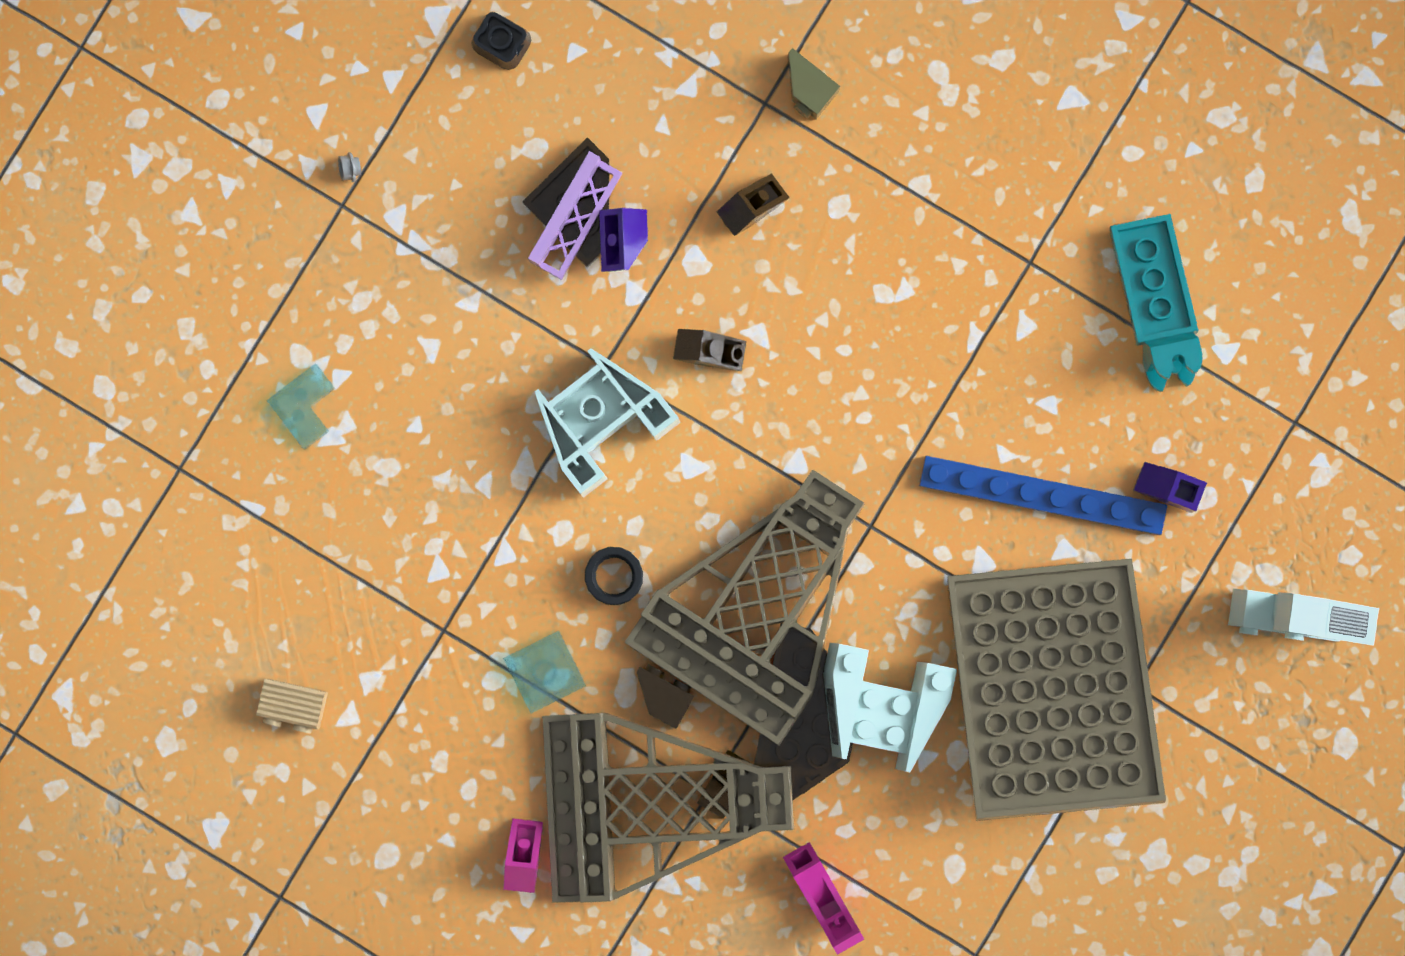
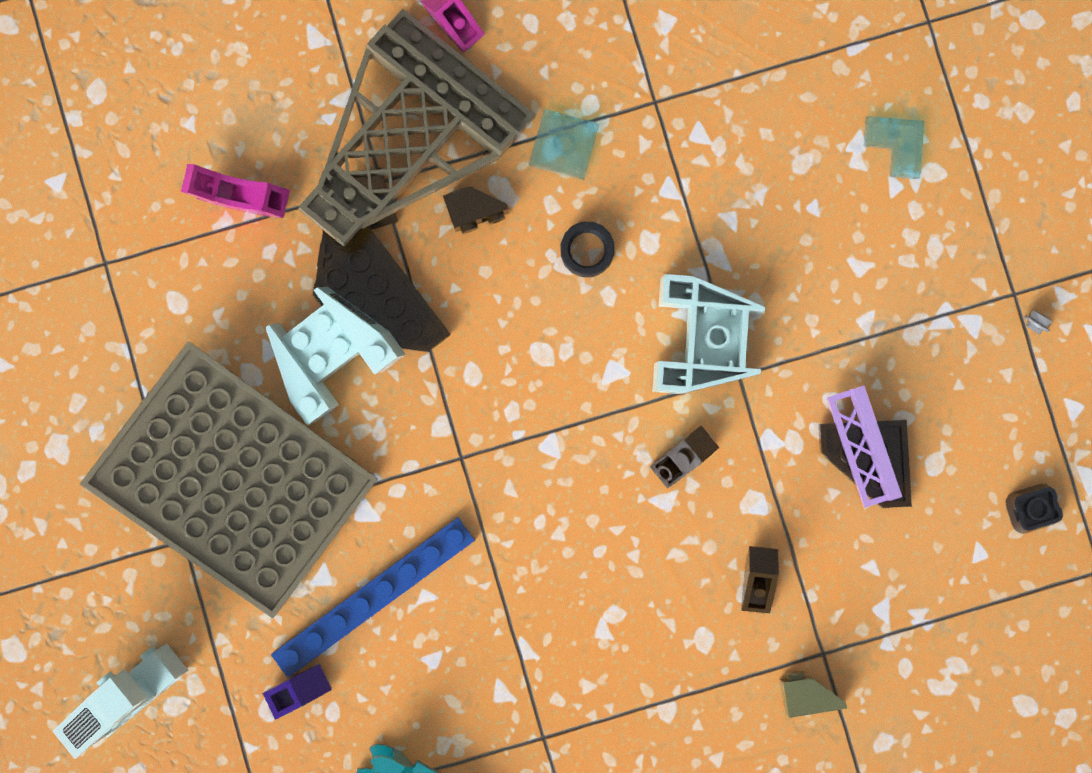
camera: 135 degrees right, 0 degrees up
dark purple slope [599,208,648,272] -> none
dark tan wing [625,470,865,746] -> none

